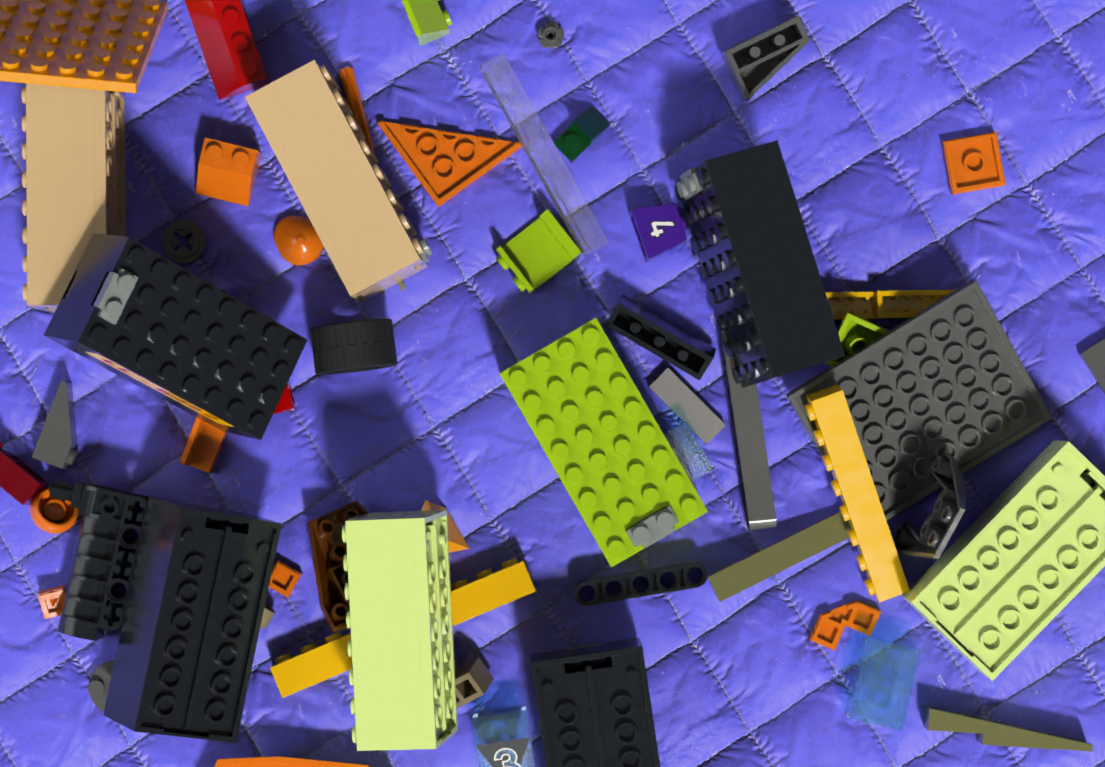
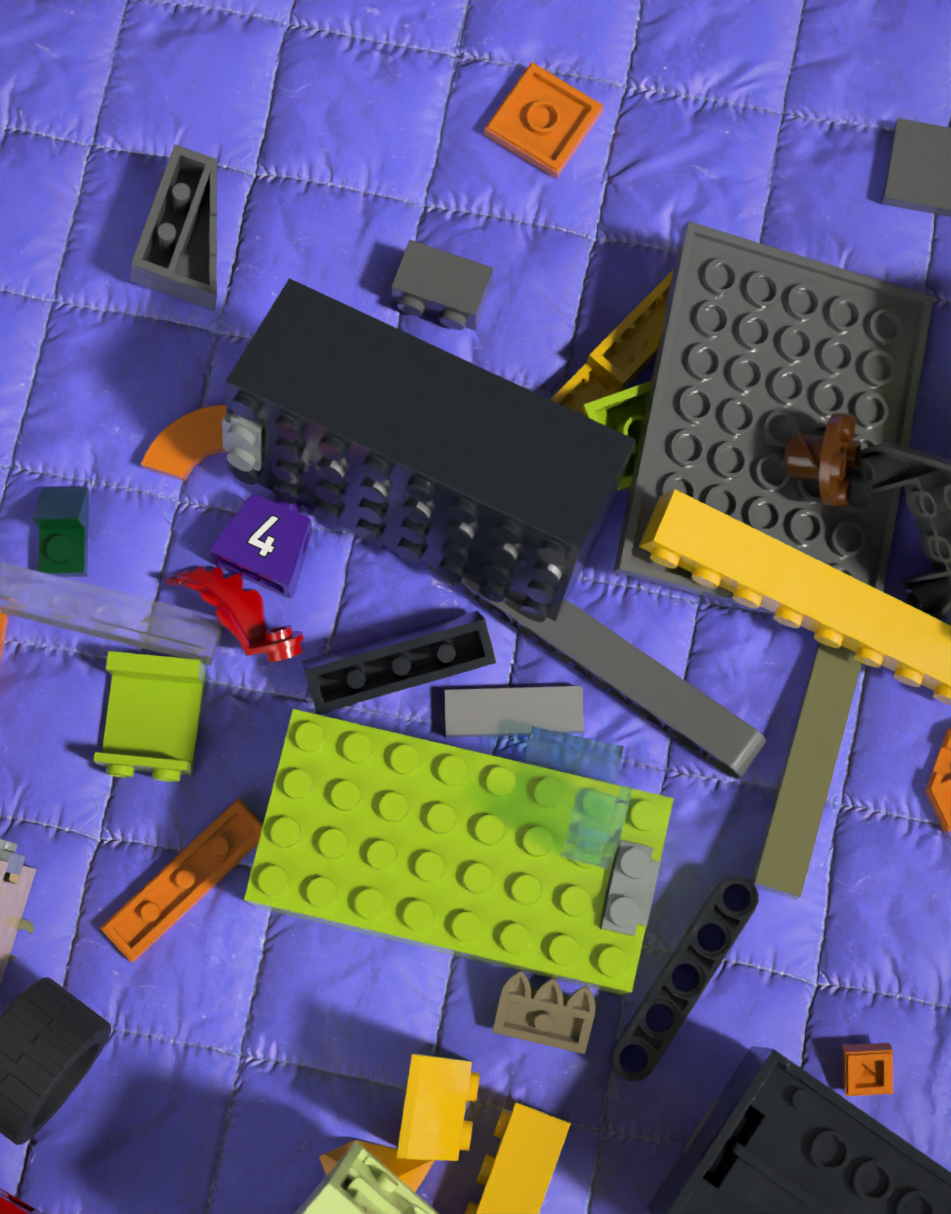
camera: 45 degrees left, 10 degrees down
none -> orange tile [100,798,263,963]
none -> orange tile [141,405,228,482]
none -> red plant [165,566,304,662]
none -> dark grey brick [391,239,493,330]
none -> yellow slope [396,1053,480,1161]
none -> dark tan plate [492,970,596,1054]
none -> clear light blue panel [560,785,632,869]
none -> reddish brown plate [784,413,861,506]
none -> orange tile [842,1042,893,1096]

